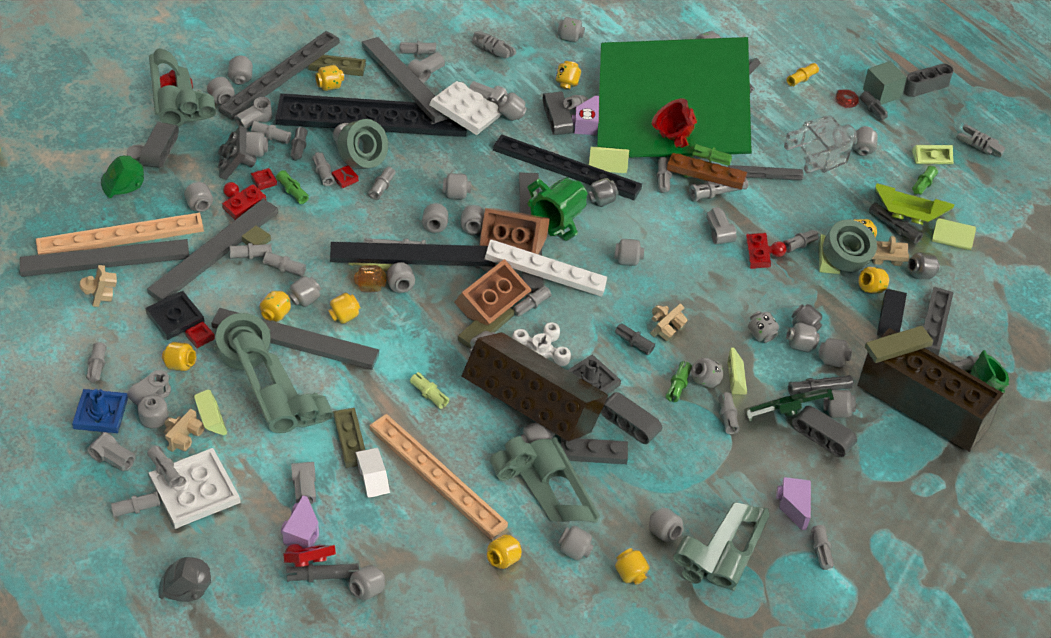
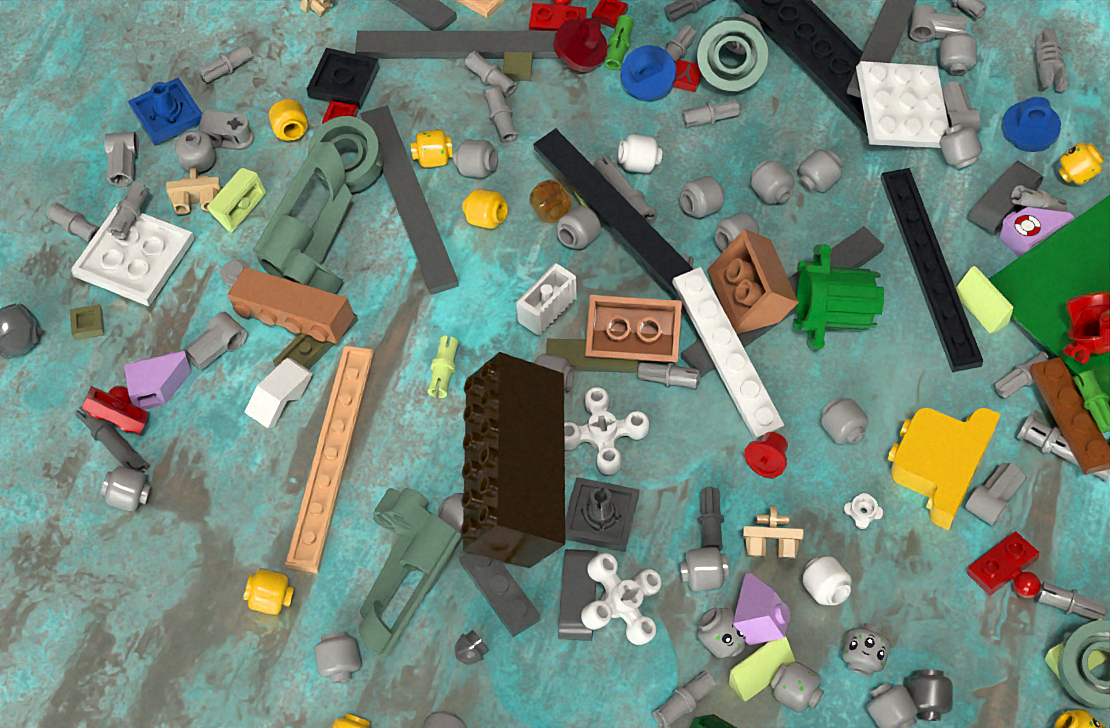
camera: 60 degrees right, 10 degrees up
flat silver head [588,178,619,207] -> none
bright green pin [665,361,692,402] -> none
none -> olive tile [70,304,104,341]
none -> light grey plate [220,260,250,288]
none -> nougat brick [227,267,355,344]
none -> dark grey plate [455,630,489,664]
none -> white brick [516,263,577,335]
none -> dark red tile [553,18,608,72]
none -> white gear [581,553,662,645]
none -> white head [618,134,662,173]
none -> blue tile [620,45,677,102]
none -> light grey head [680,547,729,592]
none -> lavender slope [733,573,790,645]
none -> red piece [745,432,788,478]
none -> light grey head [771,661,824,713]
none -> light grey head [799,149,843,192]
none -> white head [802,556,852,605]
none -> white plate [844,493,883,529]
none -> yellow brick [887,408,1001,530]
none -> light grey head [940,31,977,76]
none -> blue tile [1002,97,1061,152]

